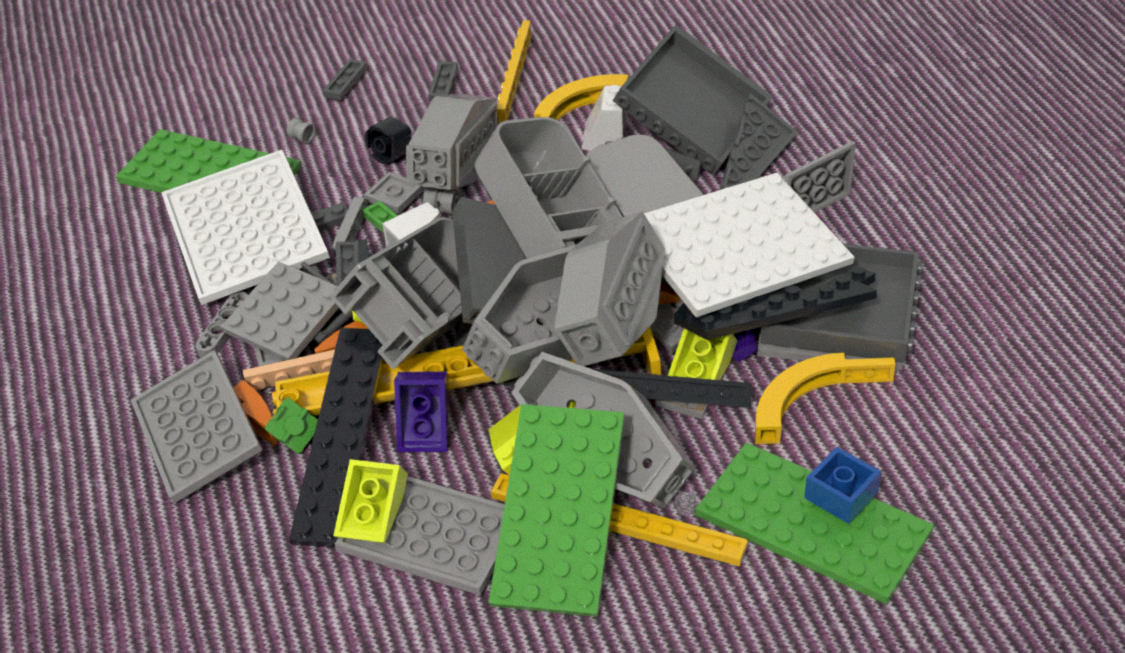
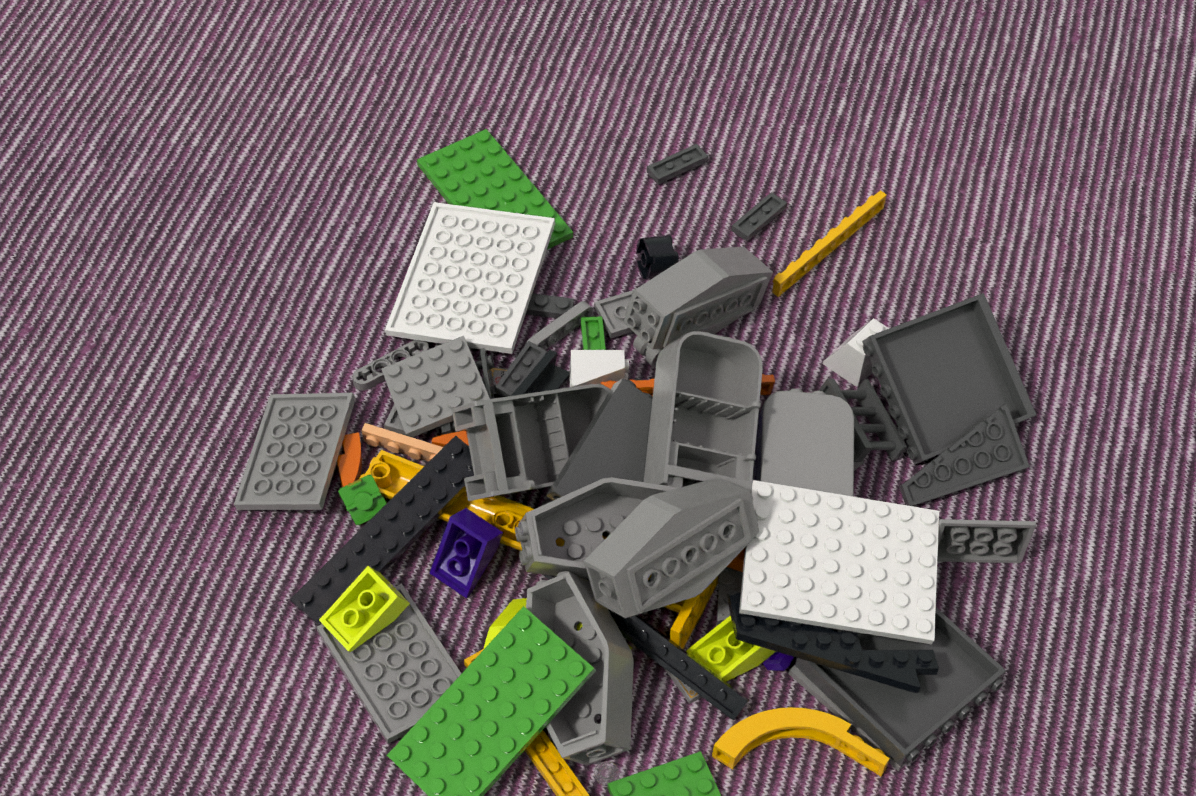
camera: 30 degrees right, 10 degrees up
light grey wheel [287,118,315,143] -> none
yellow arch [534,74,628,120] -> none

